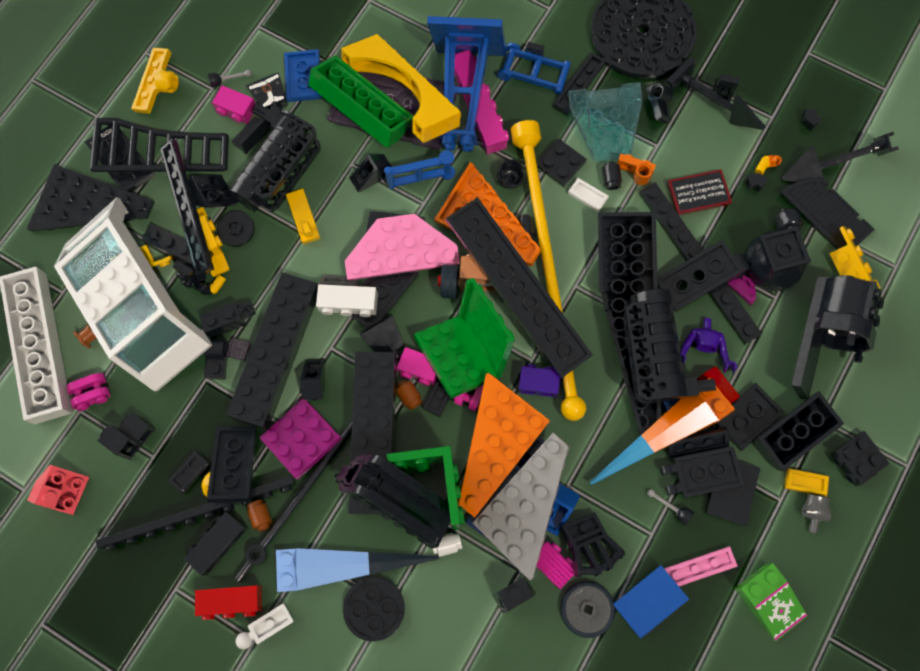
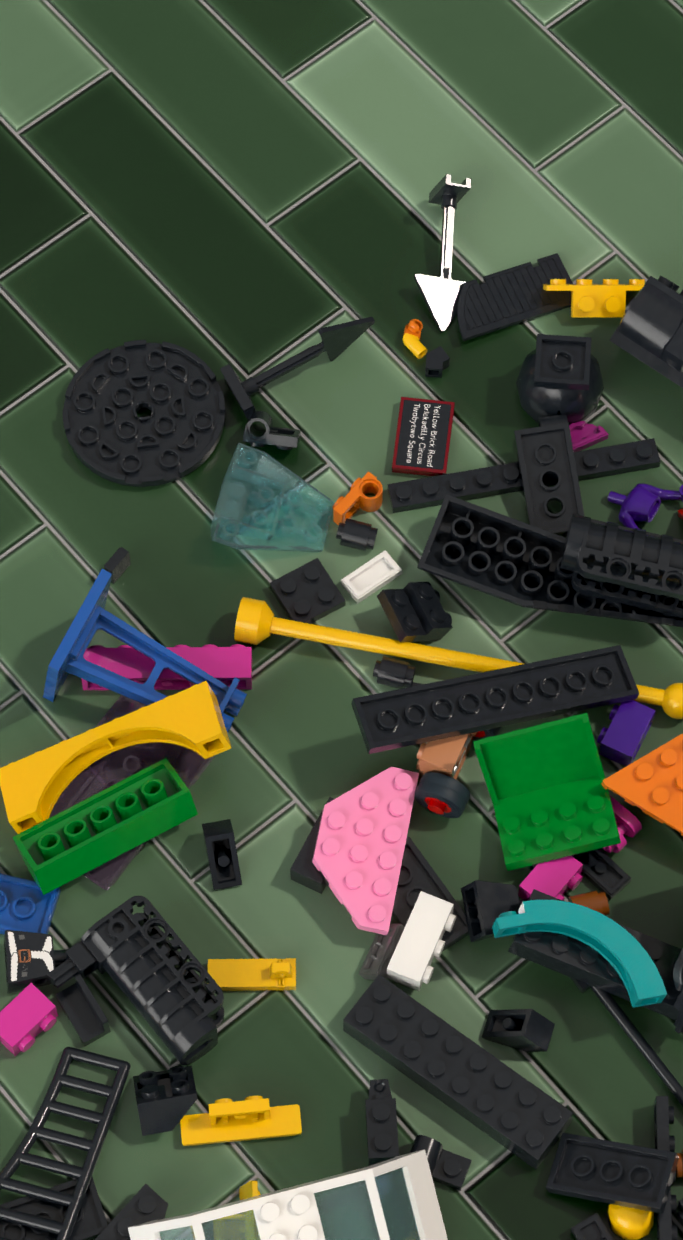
camera: 75 degrees left, 10 degrees down
black plate [142,224,214,264] -> none
black tile [160,139,214,278] -> none
black plate [173,261,206,291] -> none
arm [198,275,226,295] -> none
black piece [217,211,255,247] -> none
tile [226,338,251,362] -> none
magenta plate [260,398,342,480] -> none
blue piece [384,150,455,189] -> none
orange wing [434,162,541,267] -> none
blue piece [497,43,571,95] -> none
black hair [497,159,525,189] -> none
black tile [552,52,606,116] -> none
black plate [711,74,739,101] -> none
black head [775,208,803,231] -> none
black piece [802,109,822,131] -> none
none -> black plate [377,582,453,642]
none -> teal arch [492,900,667,1008]

